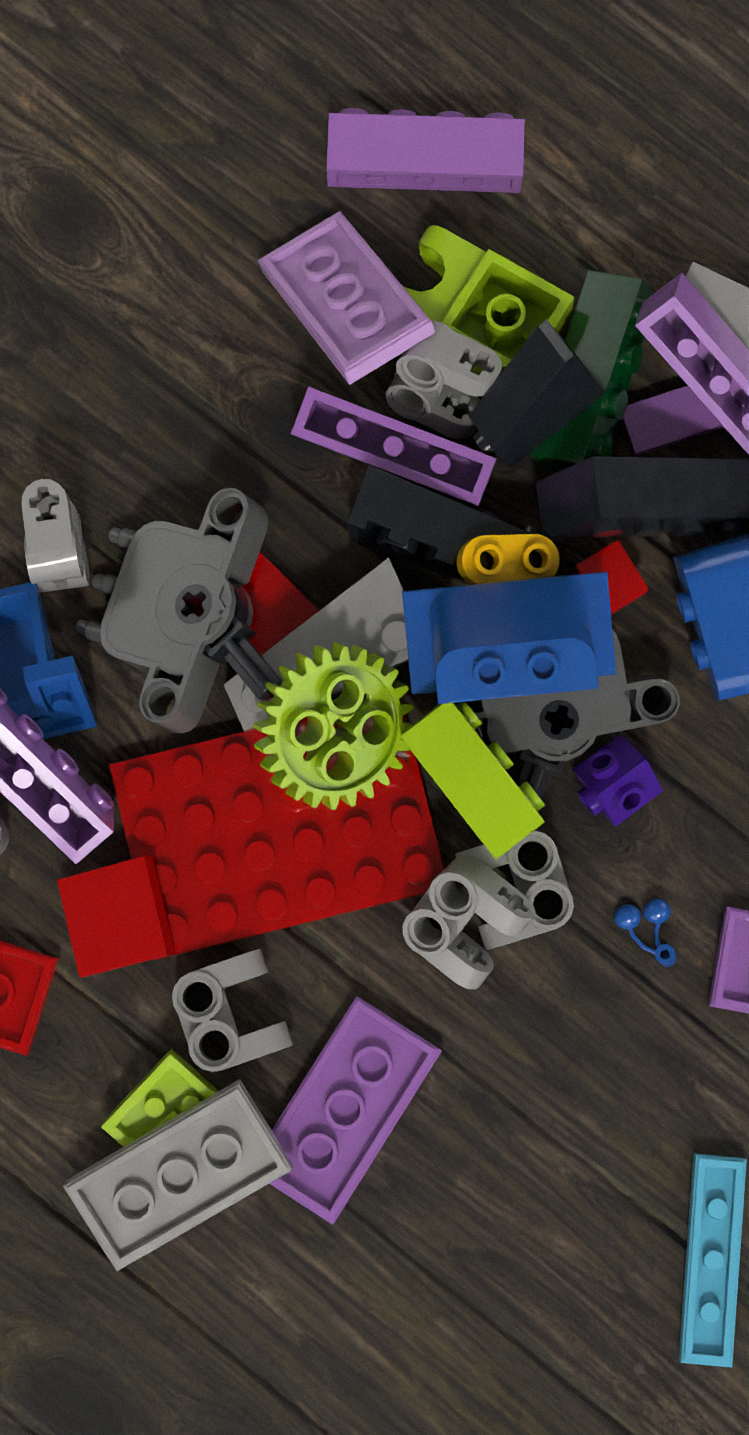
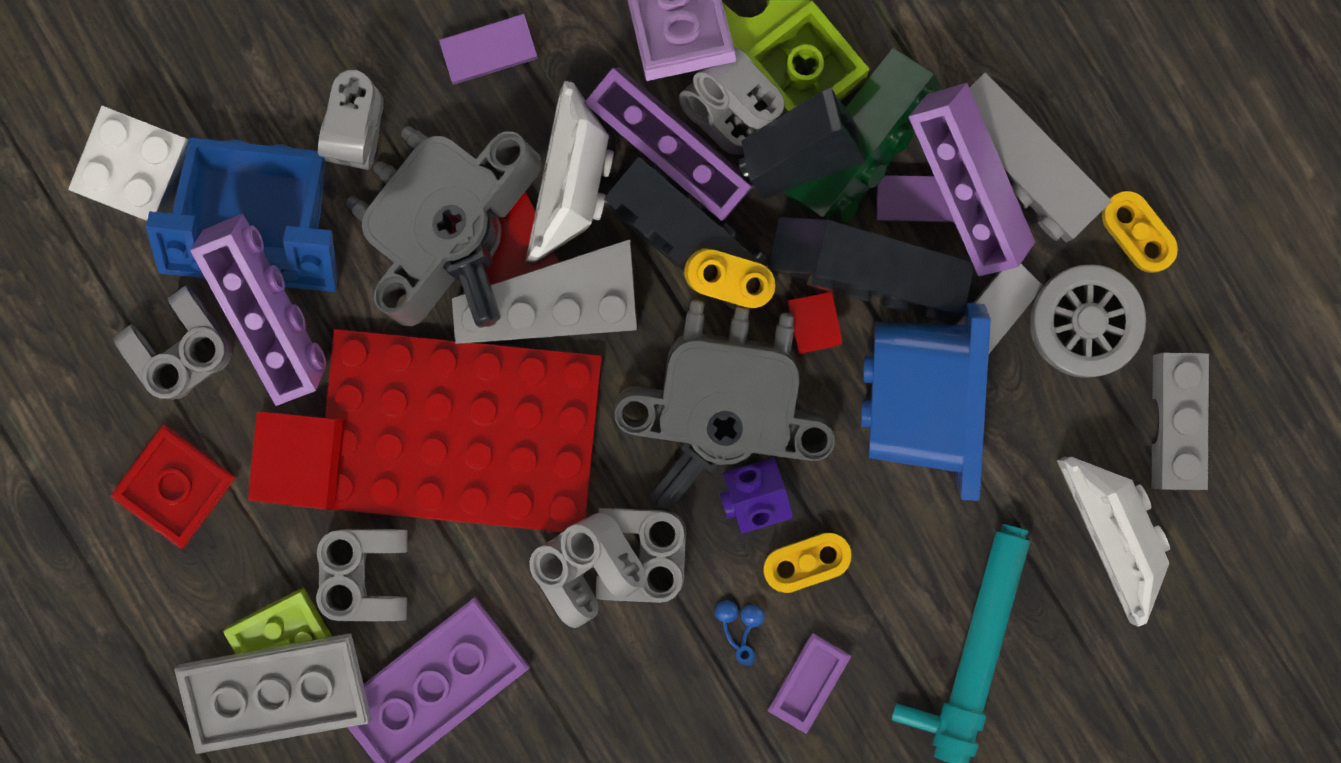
camera: 20 degrees right, 5 degrees up
lime gear [253,642,414,810] -> none
lime brick [400,702,545,860] -> none
blue windscreen [402,571,616,704] -> none
none -> medium lavender tile [439,14,538,85]
none -> white wedge [525,81,614,264]
none -> yellow plate [763,533,851,593]

